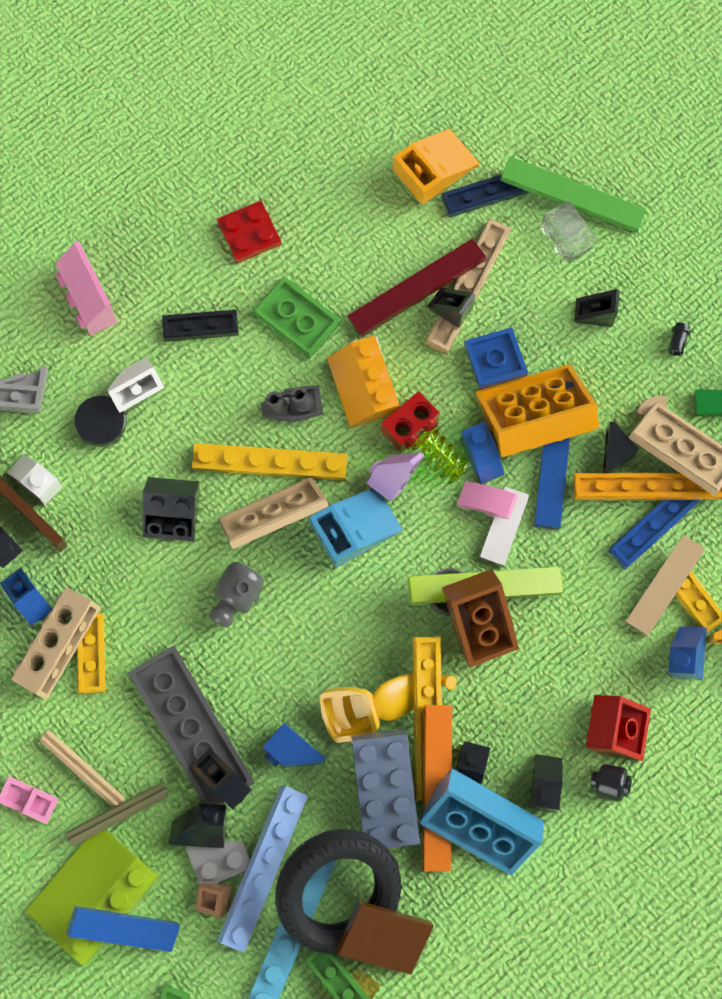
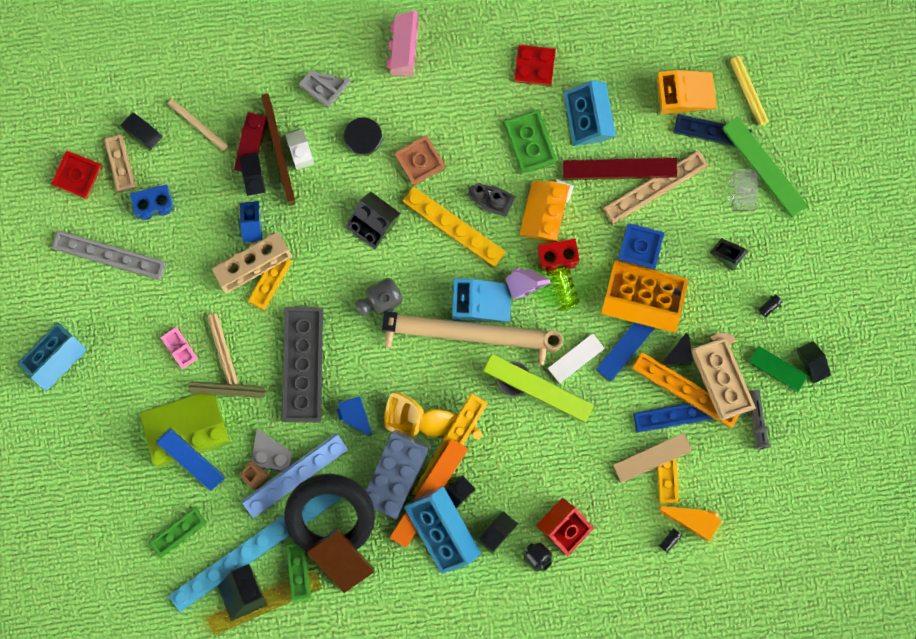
camera: 35 degrees right, 5 degrees up
white slope [107,357,164,412] -> none
black tile [162,309,239,342] -> none
black slope [169,803,227,848] -> none
black slope [191,748,252,810] -> none
tan tile [218,477,329,549] -> none
black slope [427,287,476,328] -> none
dark orange brick [442,569,519,667] -> none
bright pink slope [457,481,518,519] -> none
blue slope [460,422,504,484] -> none
blue slope [668,626,707,680] -> none
none -> tan piece [382,311,563,365]
none -> nougat plate [394,135,446,186]
none -> dark azure slope [564,80,616,146]
none -> light yellow axle [730,56,768,126]

